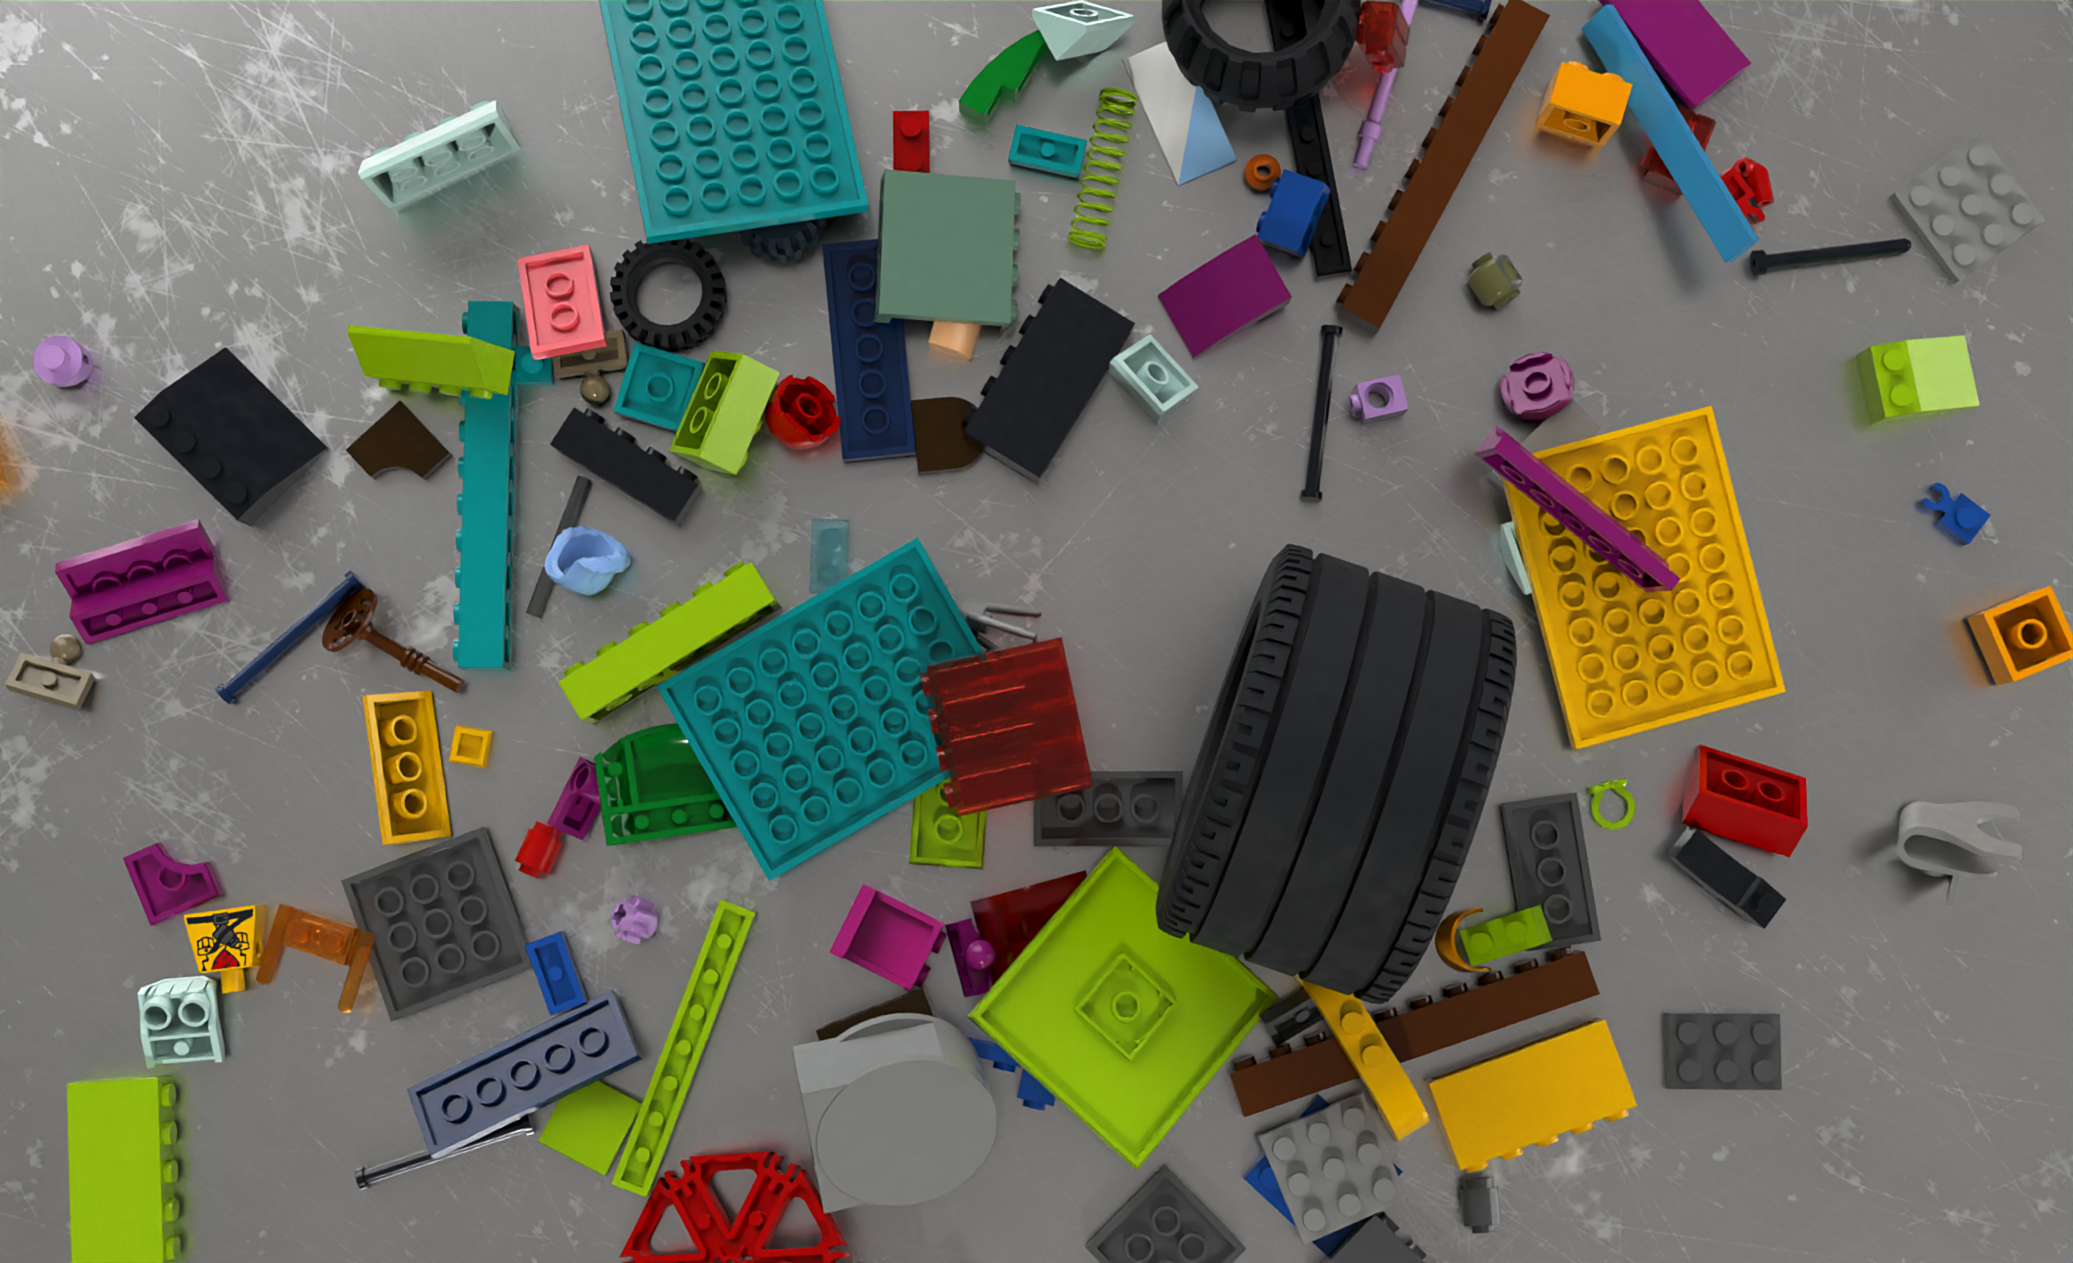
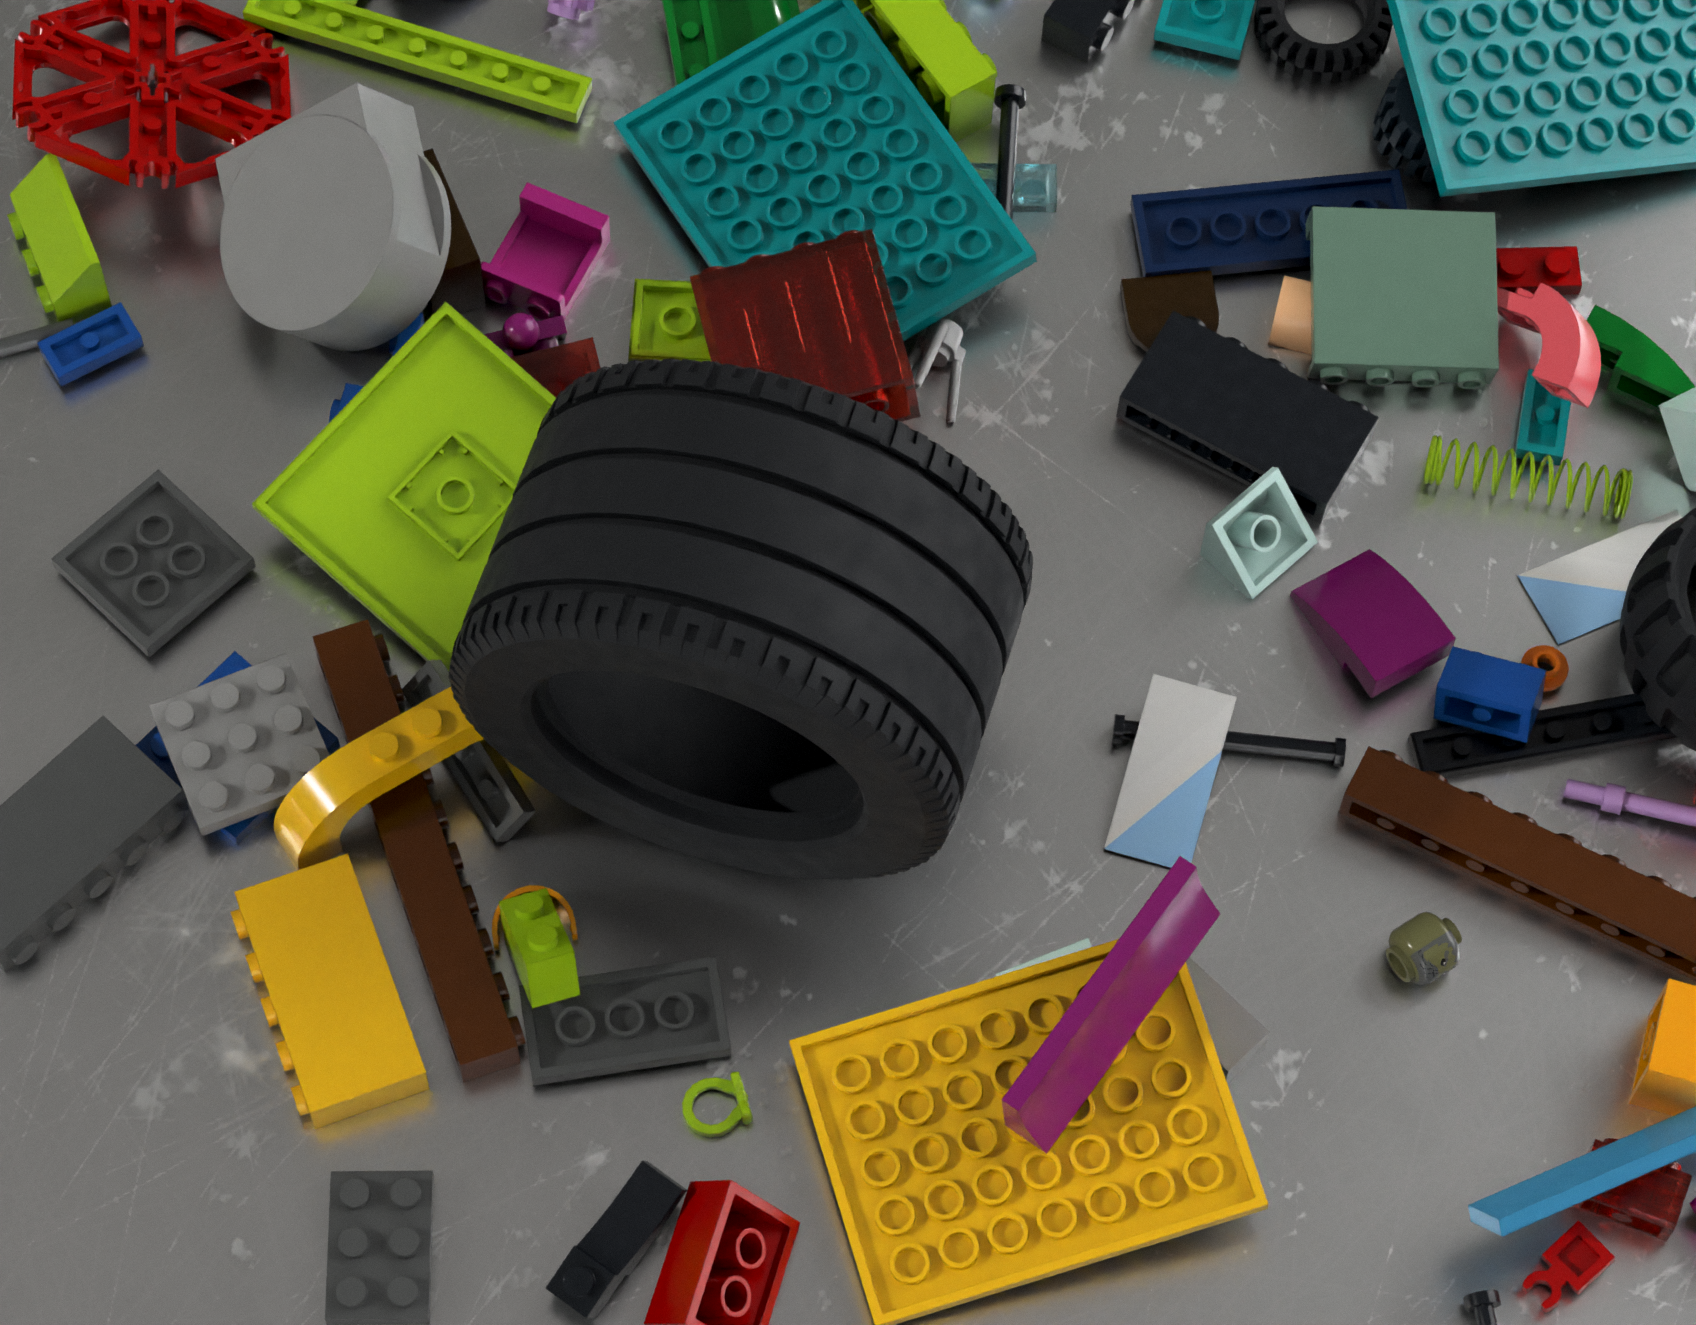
camera: 90 degrees right, 20 degrees down
lime brick [669,351,780,475] -> none
red cylinder [765,375,841,450] -> none
lavender brick [1349,374,1409,425] -> none
dark grey brick [1460,1177,1502,1233] -> none
magenta tile [1500,352,1575,420] -> none
red arm [1733,157,1774,207] -> none
none -> black bar [994,84,1026,221]
none -> sticker [1104,674,1237,868]
none -> coral arch [1497,283,1601,408]

